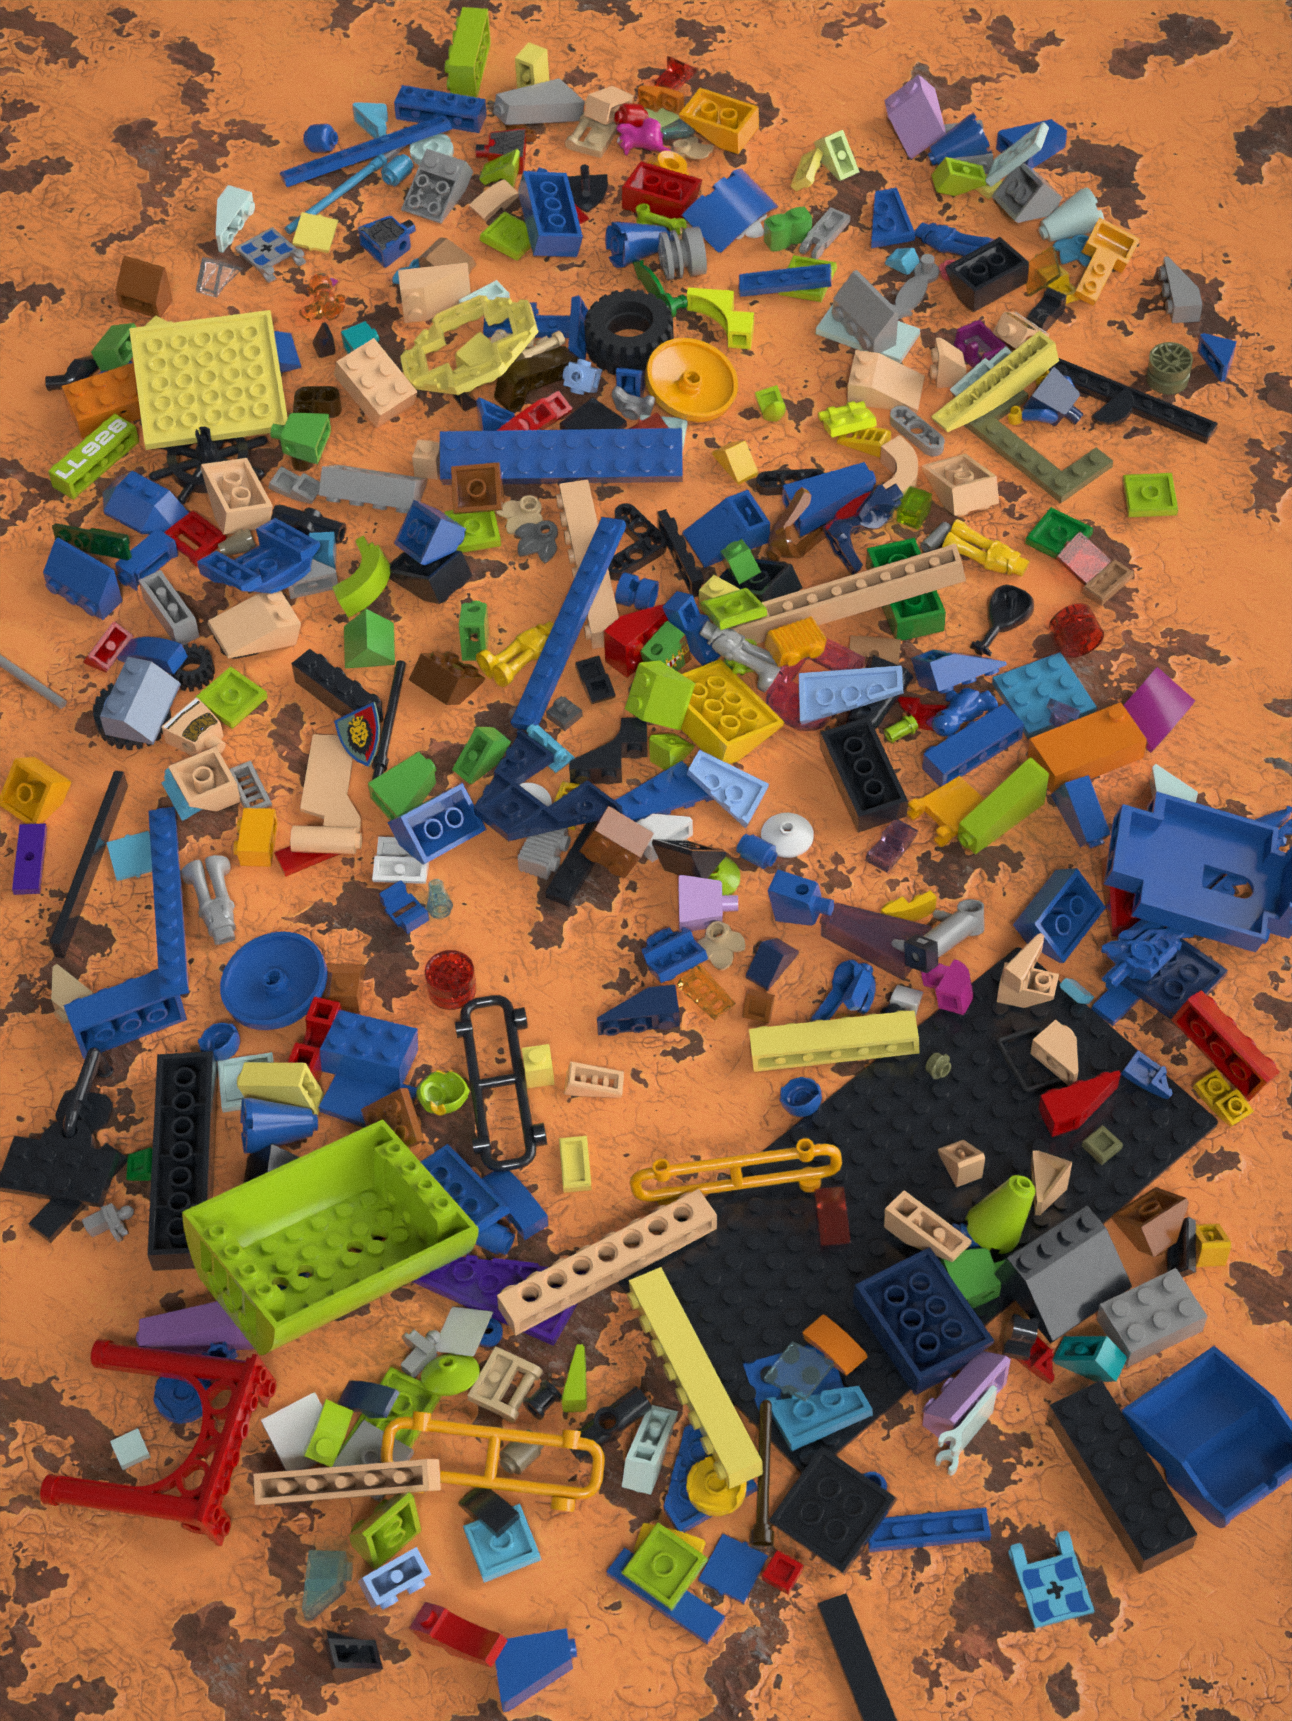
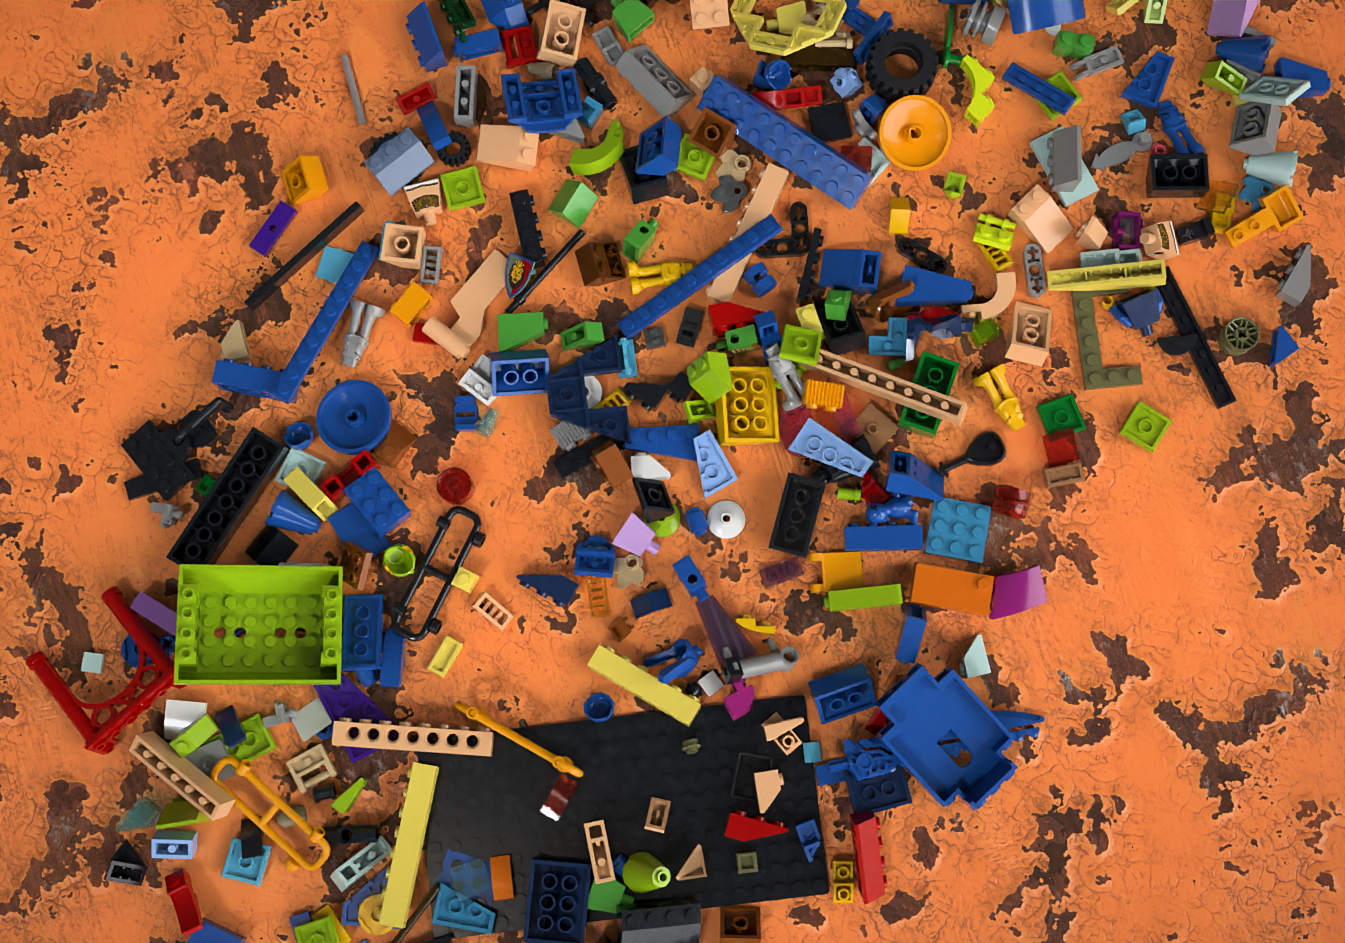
camera: 35 degrees right, 25 degrees up
lime dish [421,1353,480,1396] -> none
light grey axle [921,522,952,553] -> none
clear purple tile [1046,698,1081,727] -> none
none -> blue hair [764,59,792,90]
none -> dark azure plate [868,317,907,356]

